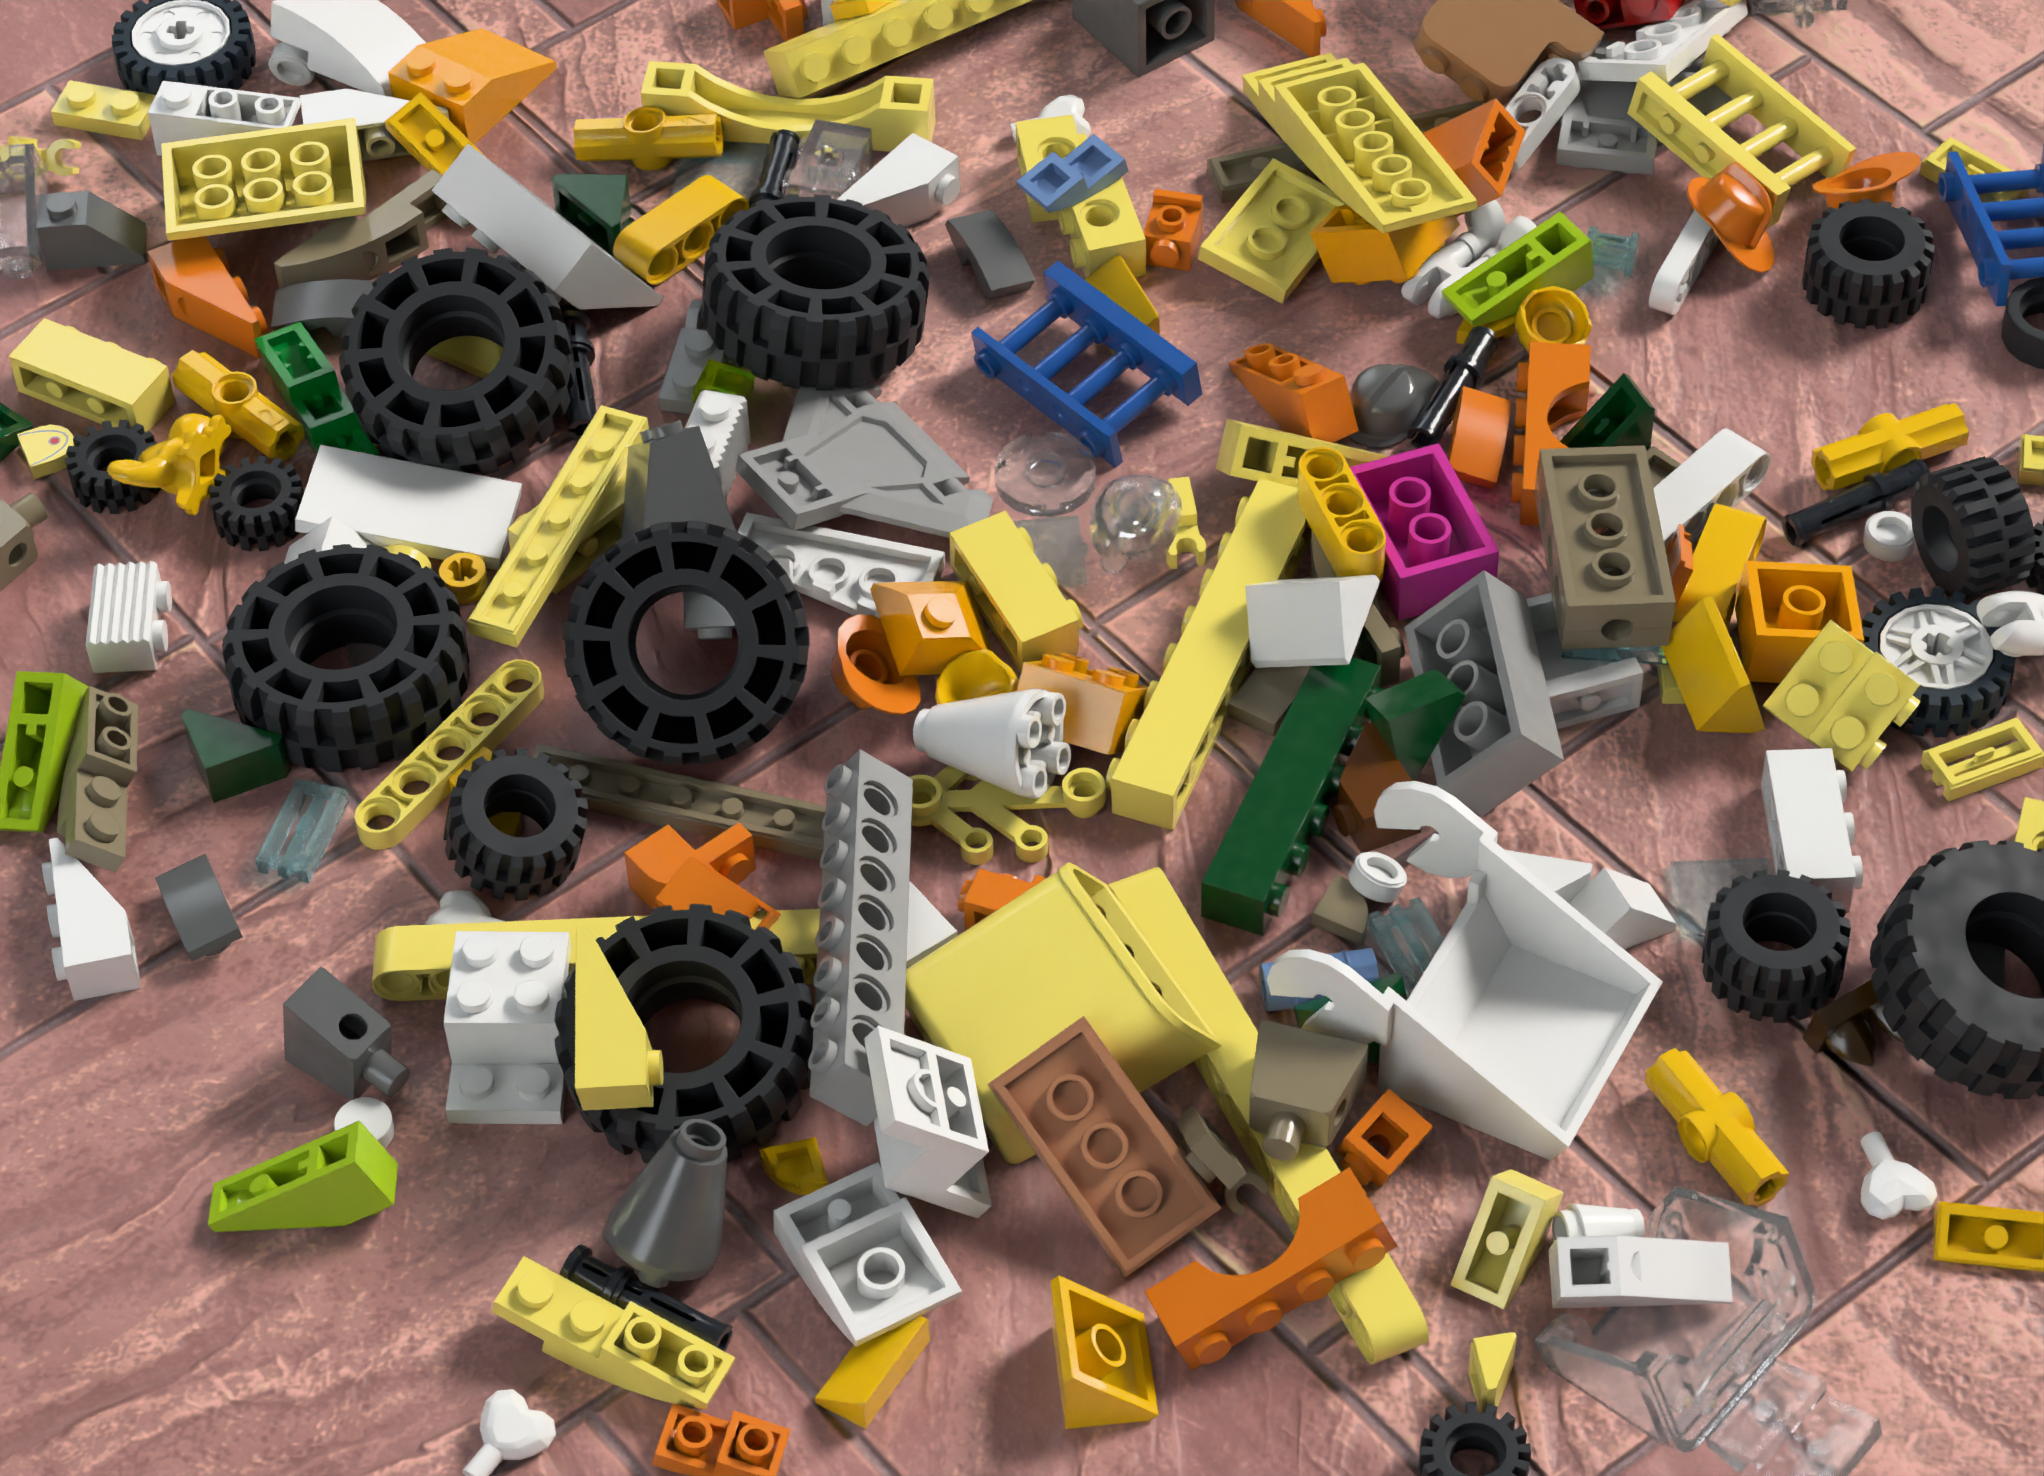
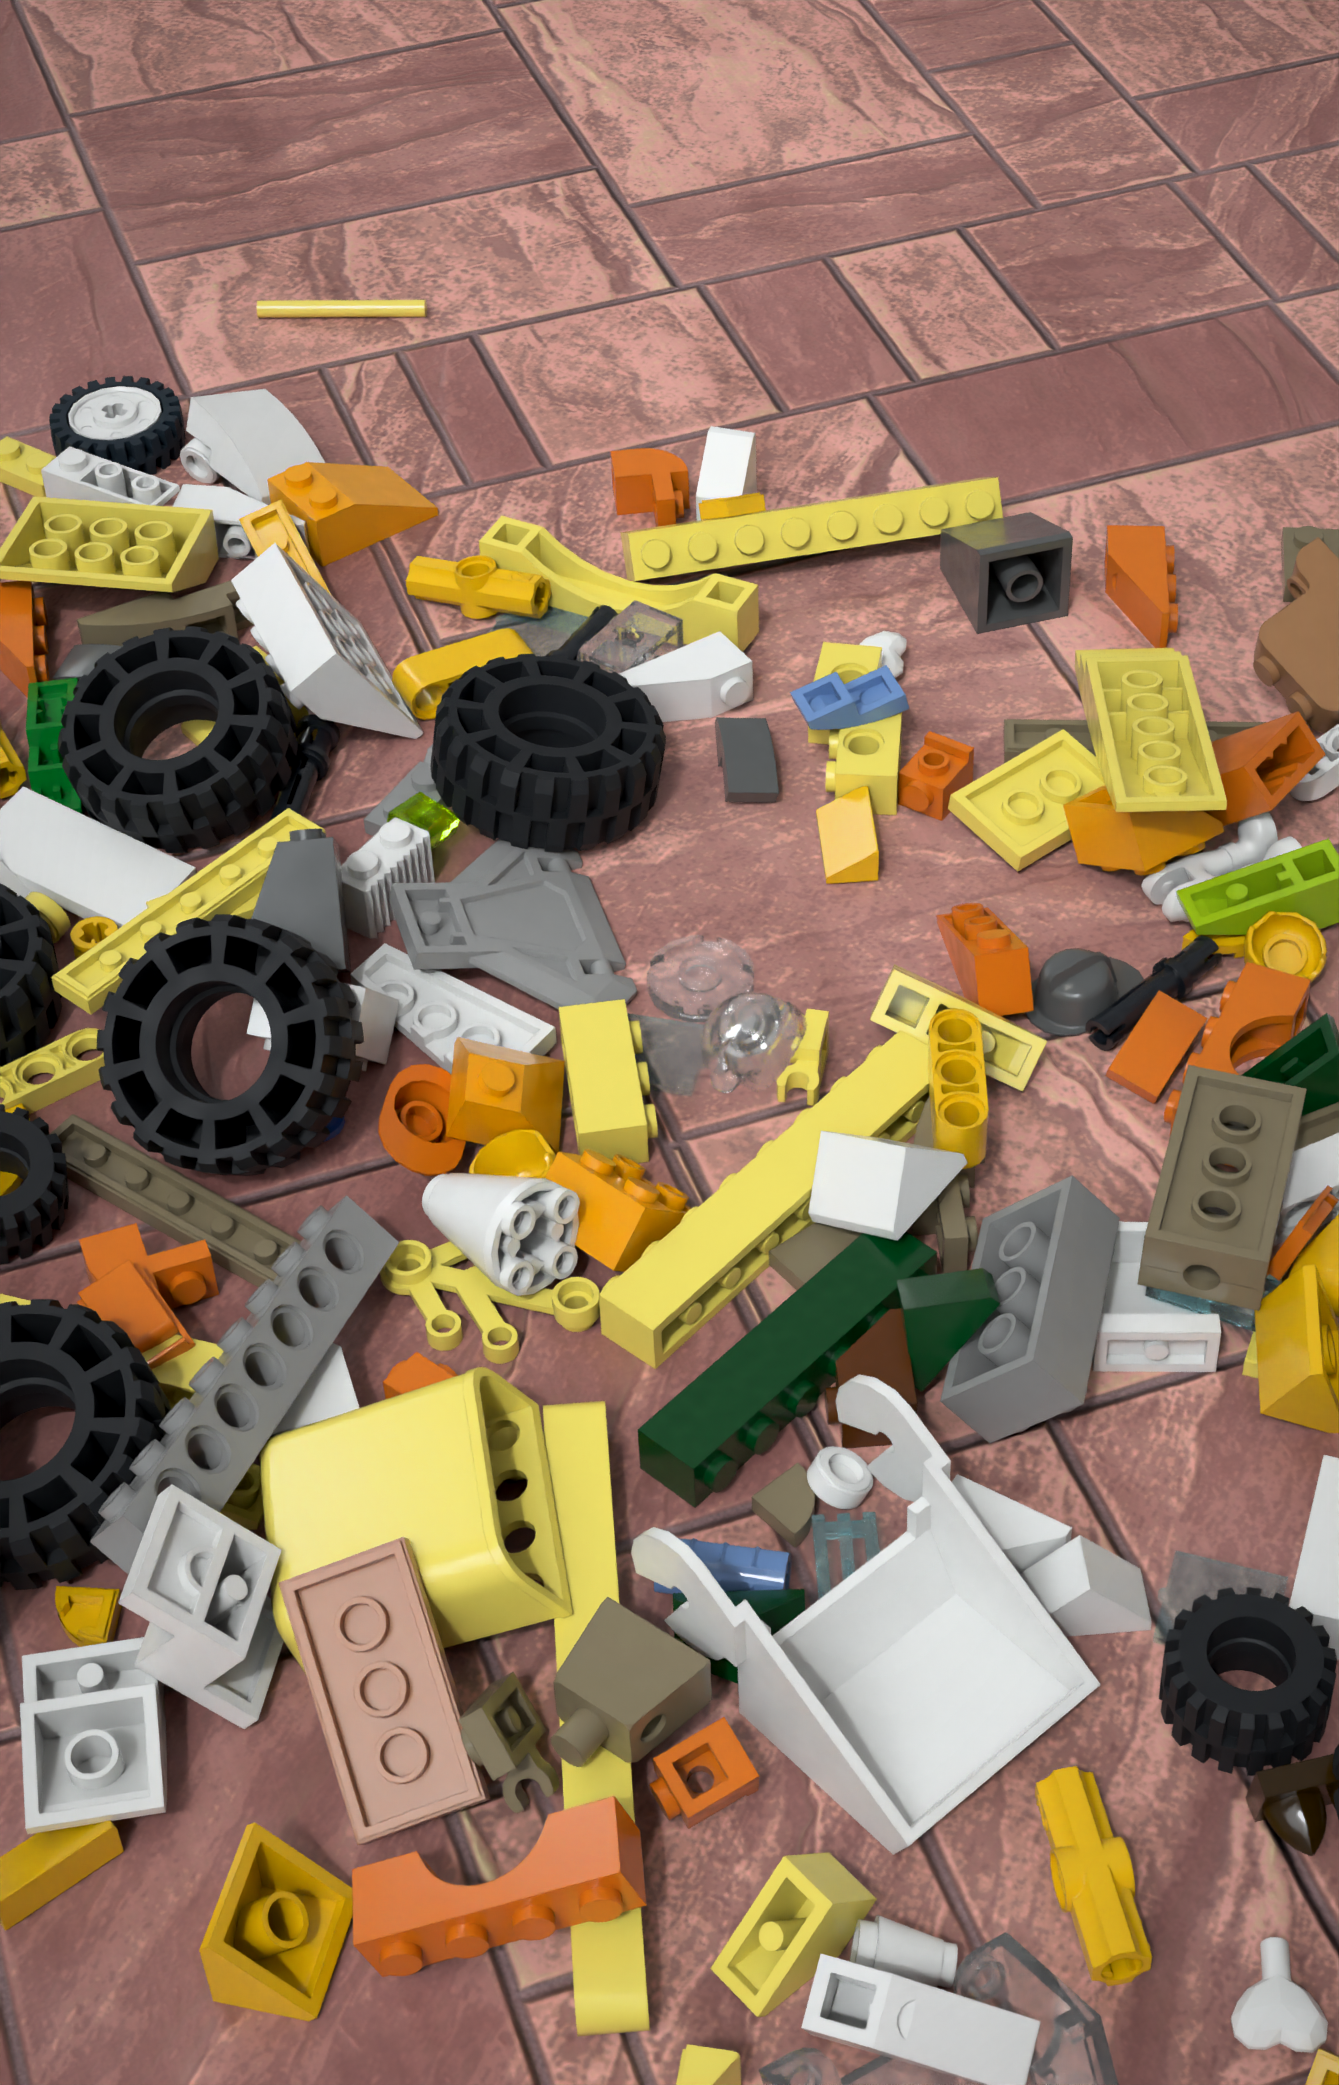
camera: 20 degrees right, 5 degrees down
dark green slope [551,174,632,257] -> none
blue fence [971,261,1202,468] -> none
dark pink brick [1350,443,1499,621] -> none

